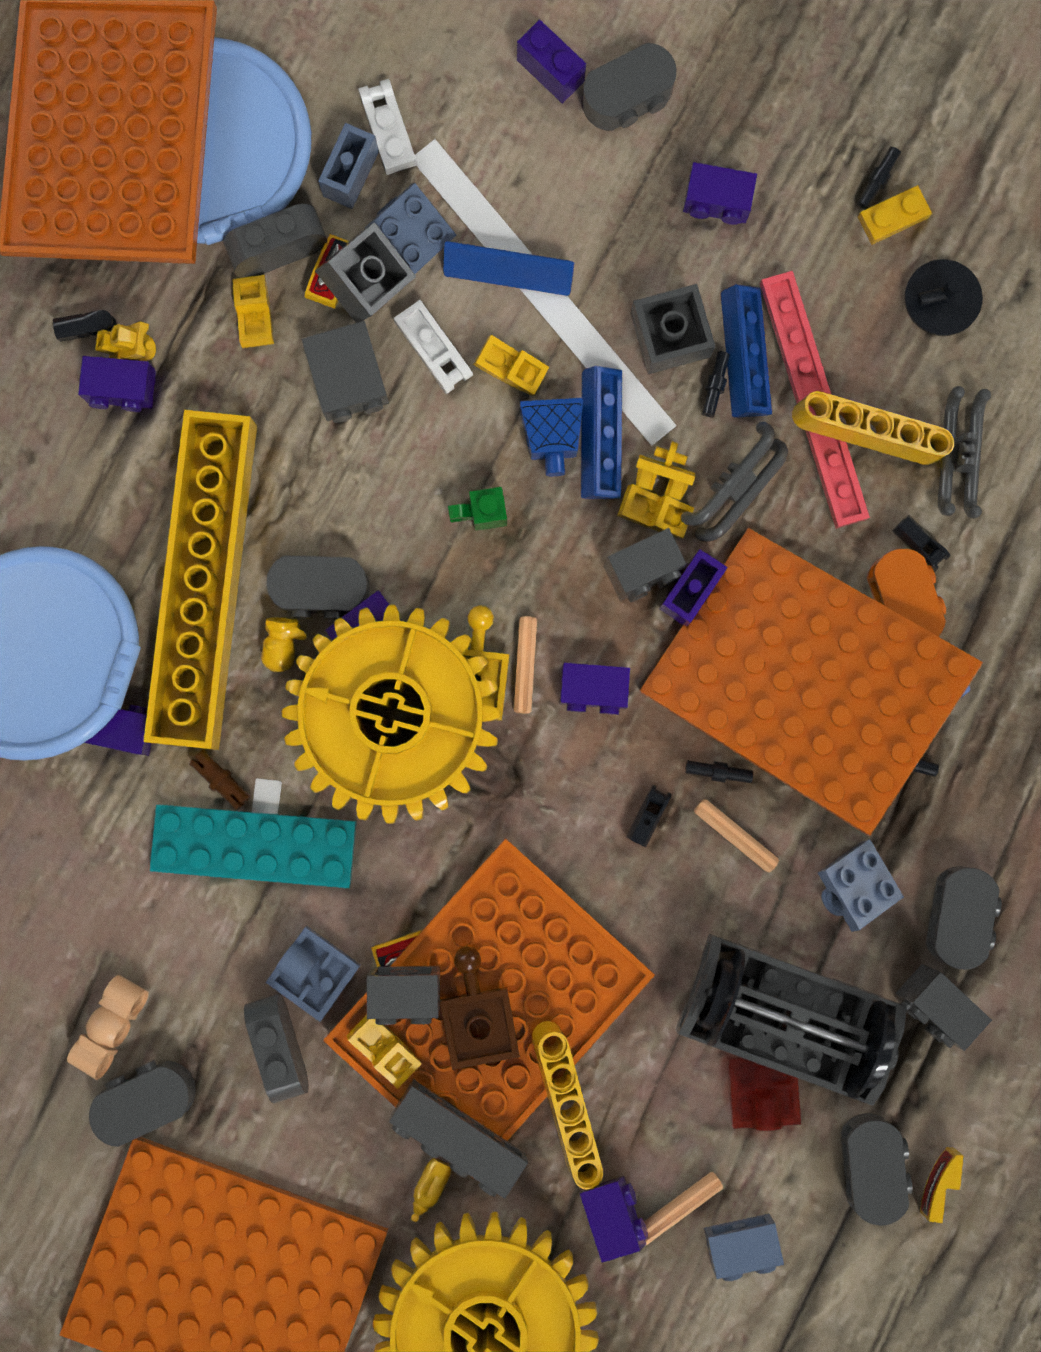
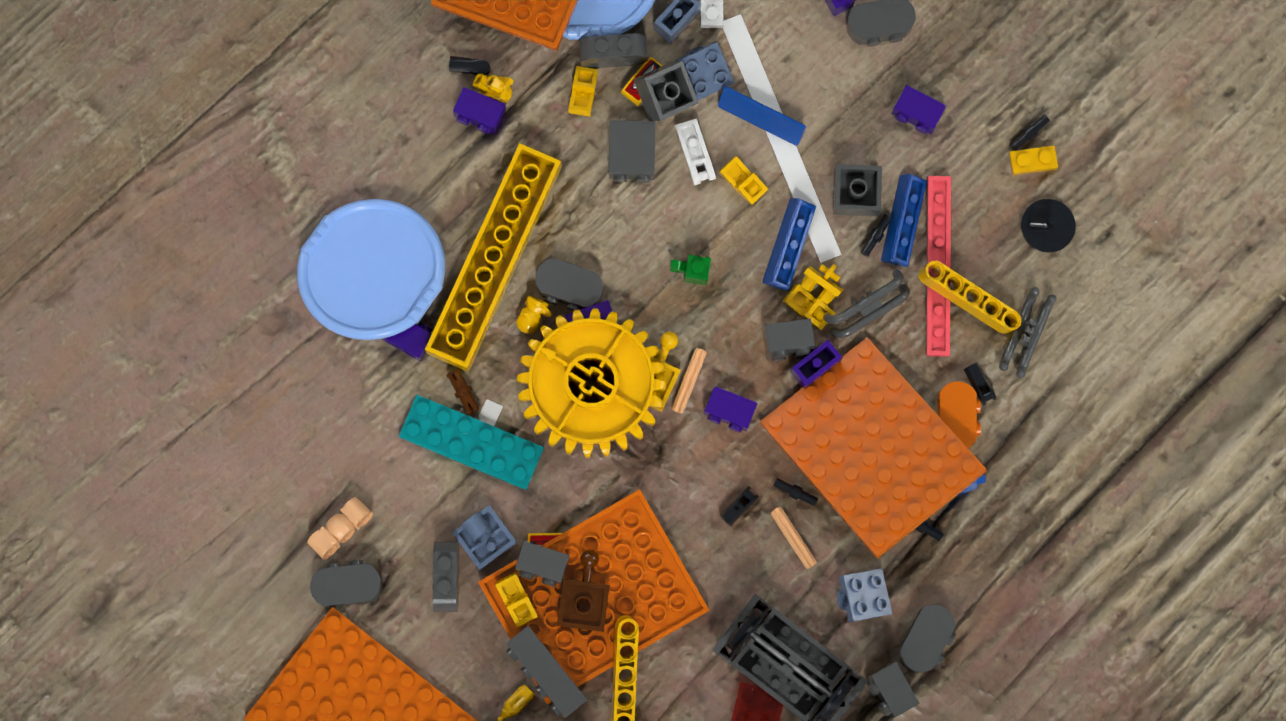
camera: 20 degrees right, 5 degrees down
blue torso [520,398,583,477] -> none

